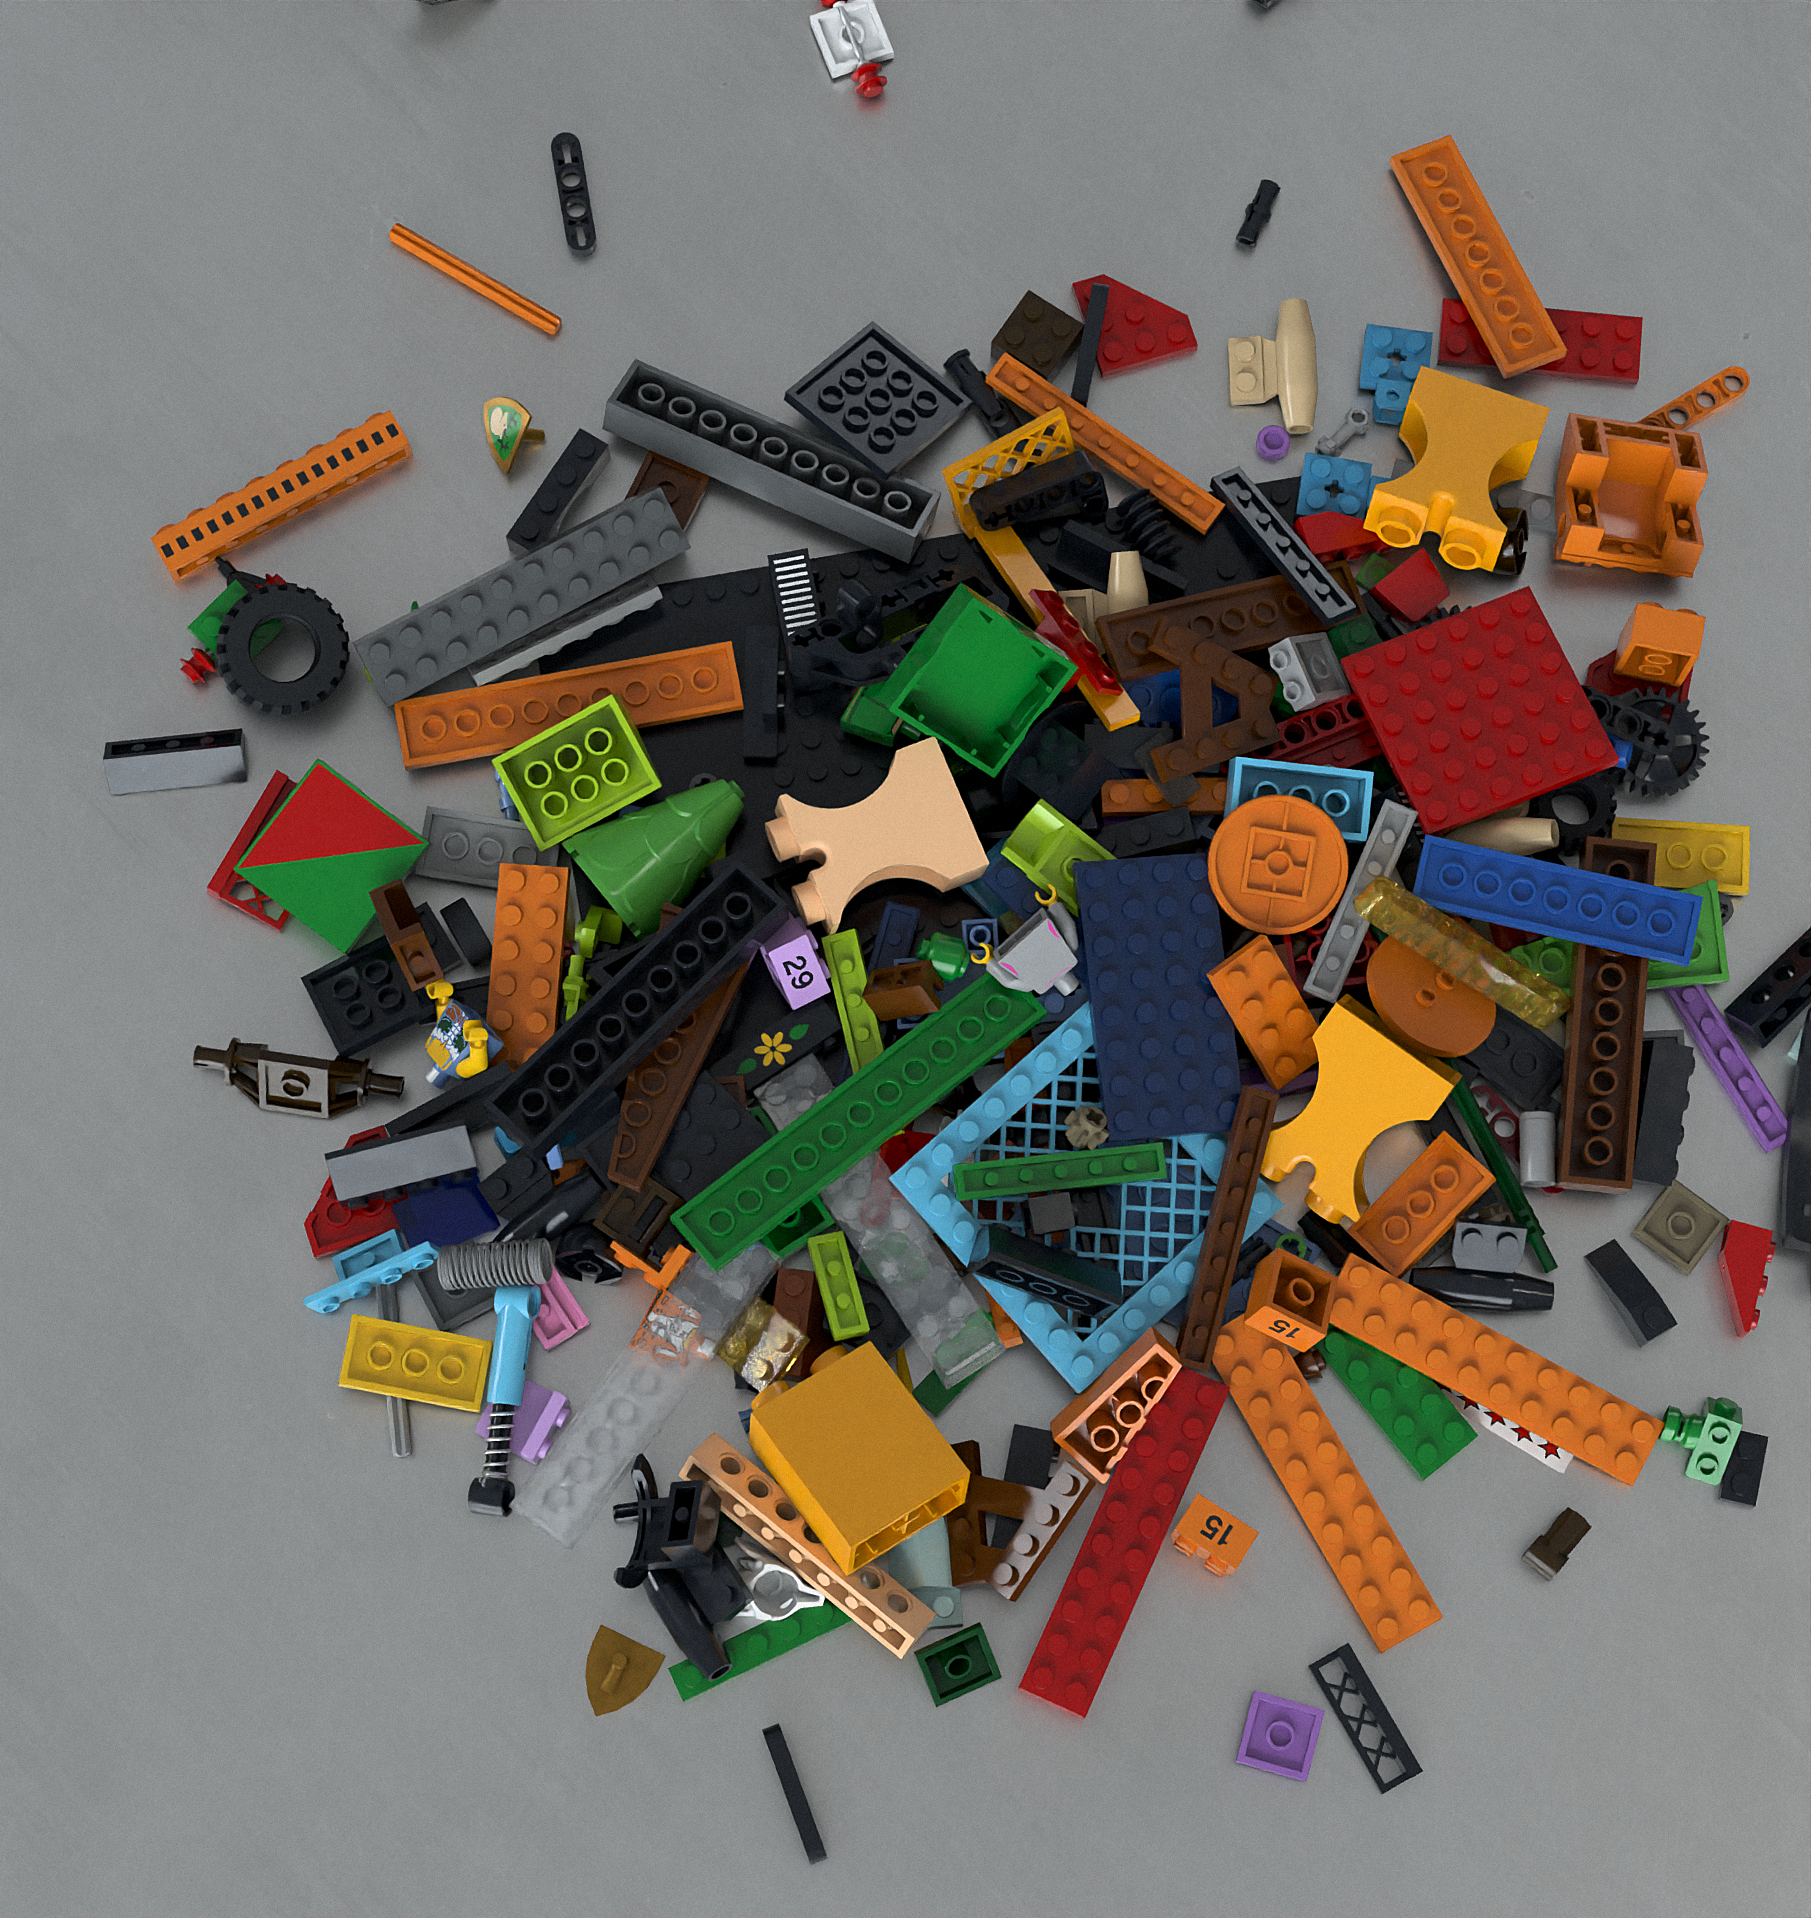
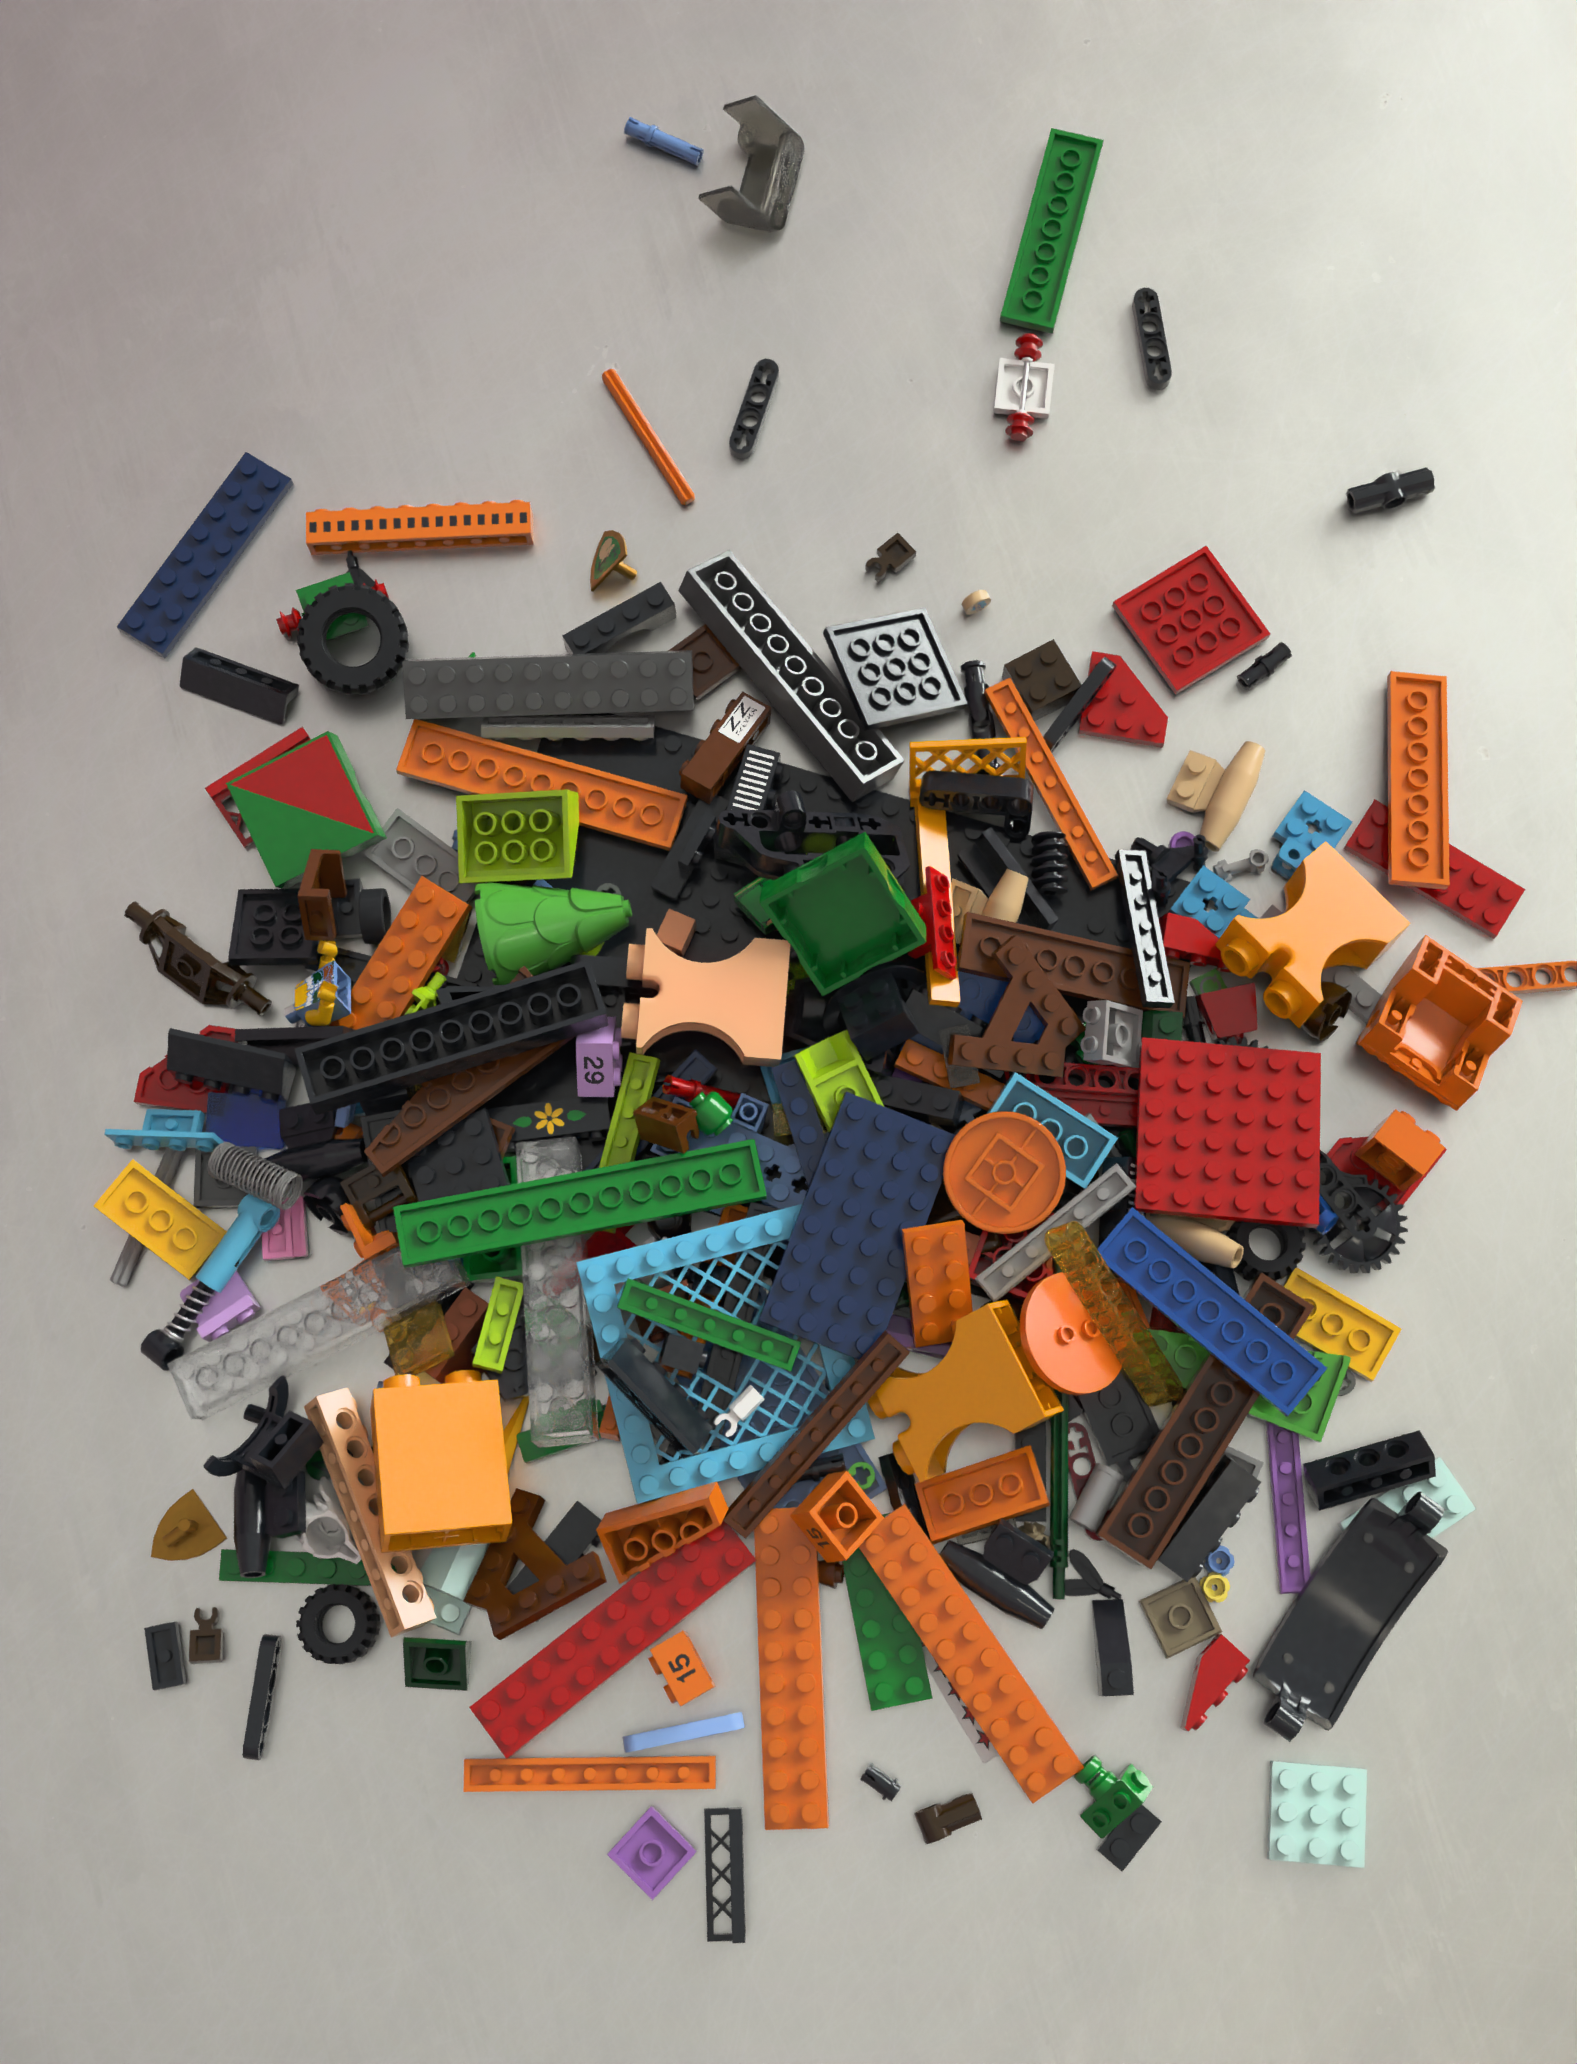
camera: 30 degrees right, 0 degrees up
lime bracket [574,905,624,959] -> none
light grey torso [970,884,1079,996] -> none
dark tan gear [1064,1105,1110,1151] -> none
none -> dark blue plate [116,452,293,658]
none -> black plate [144,1622,186,1691]
none -> dark brown plate [189,1607,223,1664]
none -> black tyre [296,1584,380,1664]
none -> orange plate [463,1756,716,1792]
none -> light blue beam [622,1712,745,1753]
none -> nougat brick [656,909,697,958]
none -> red pin [662,1075,741,1110]
none -> reddish brown brick [679,691,772,805]
none -> white bar [713,1385,765,1437]
none -> black pin [860,1763,902,1802]
none -> dark brown plate [865,532,916,582]
none -> tan tile [962,590,991,615]
none -> black piece [1065,1549,1121,1599]
none -> red plate [1112,546,1271,695]
none -> black axle [1131,835,1209,907]
none -> light yellow plate [1199,1572,1230,1603]
none -> medium blue plate [1204,1545,1235,1576]

